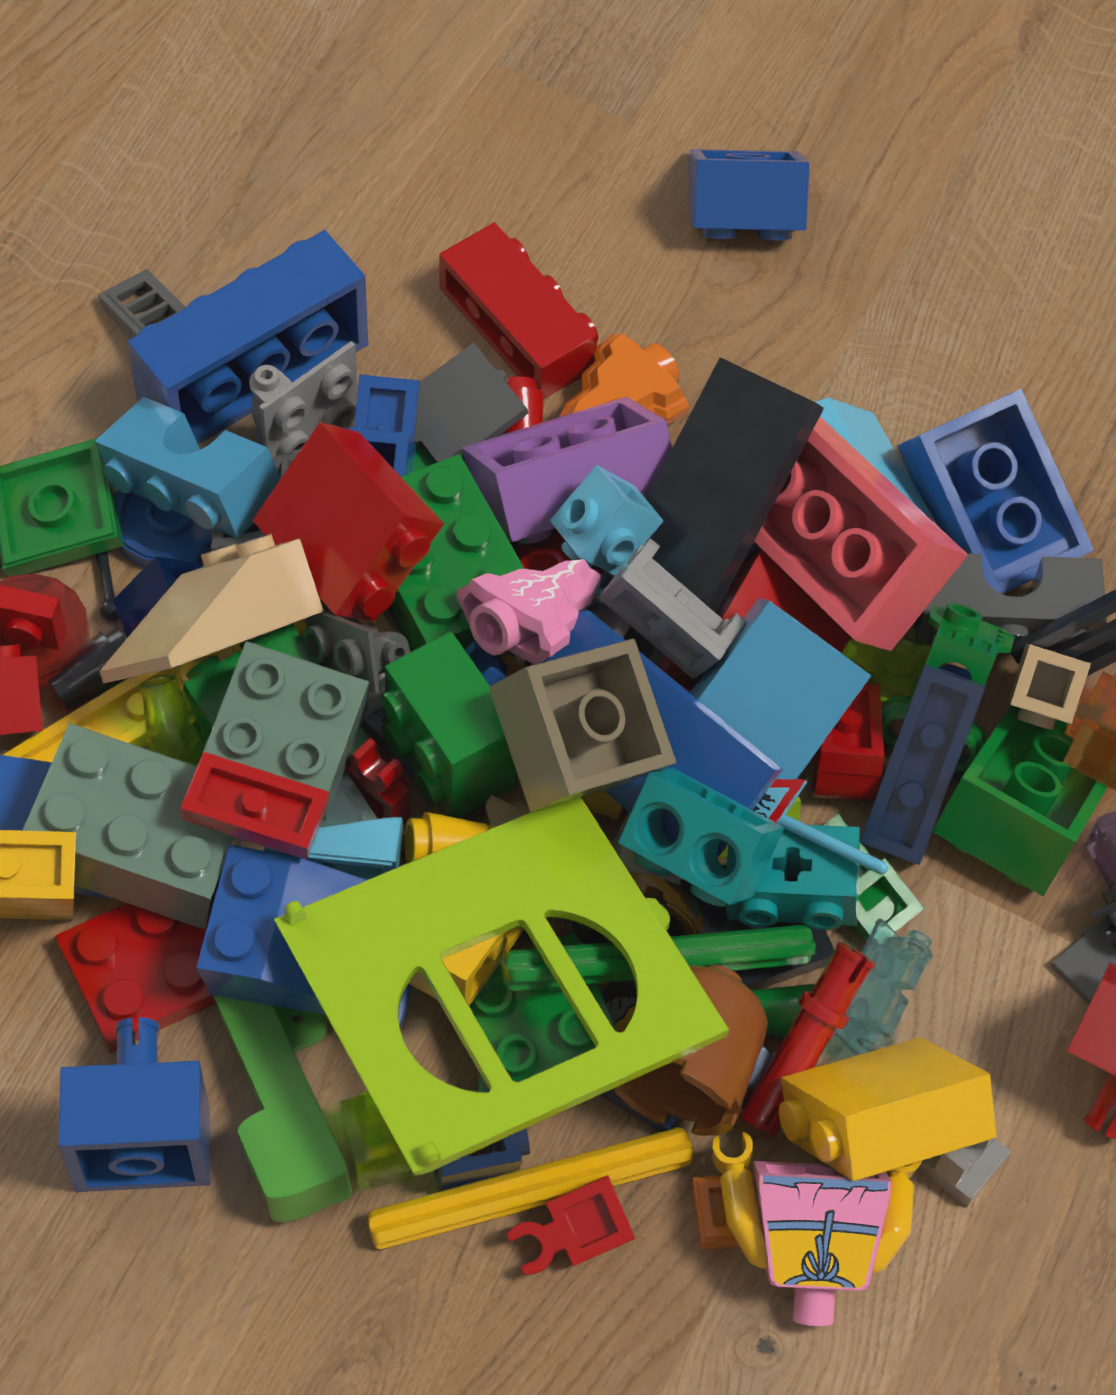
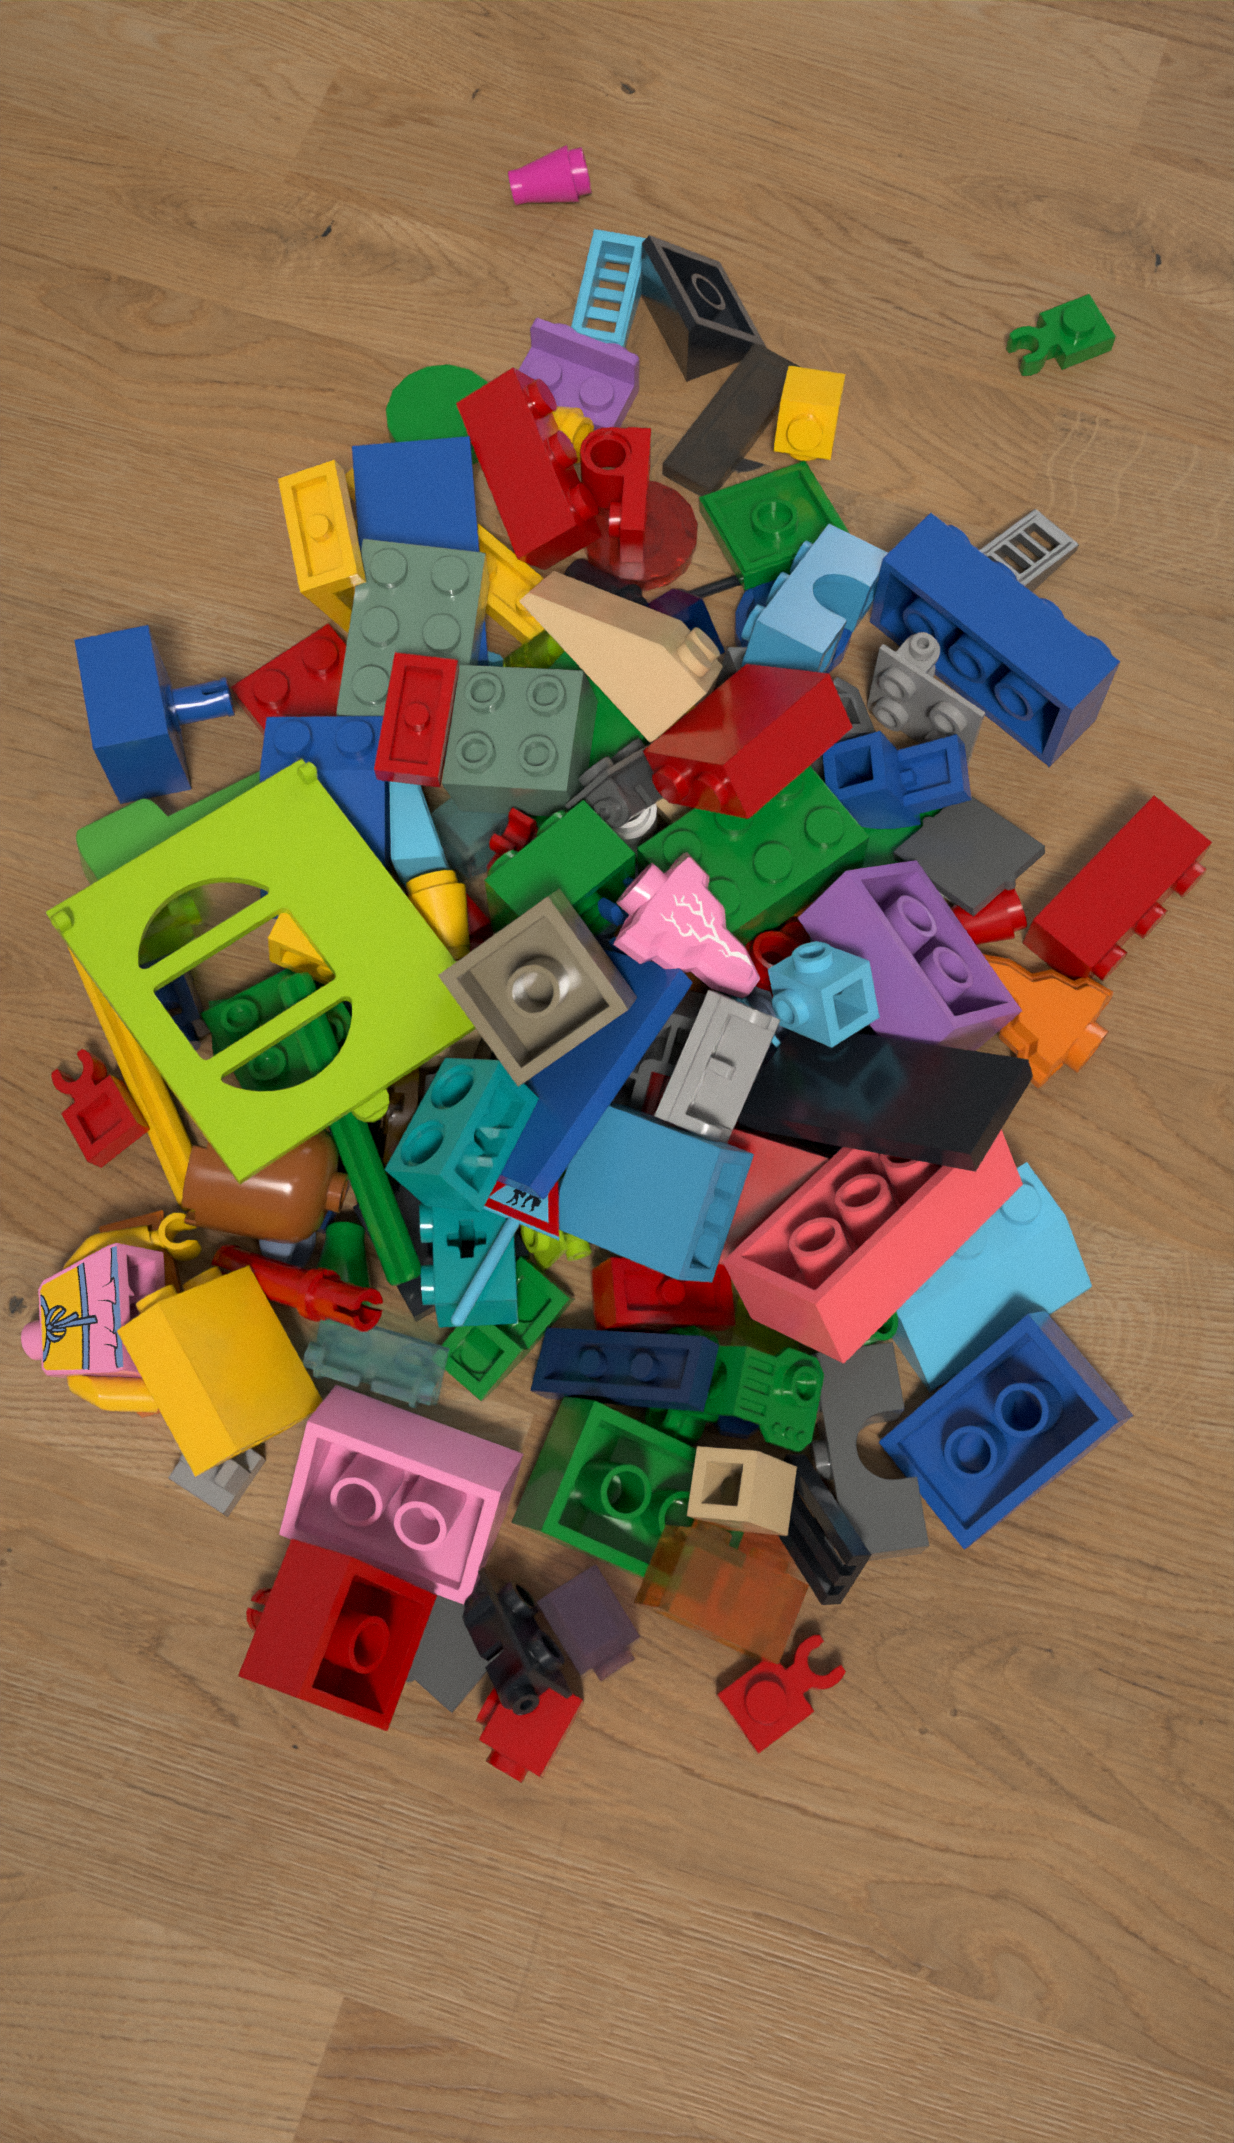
camera: 85 degrees right, 10 degrees up
none -> bright pink slope [279,1385,524,1605]

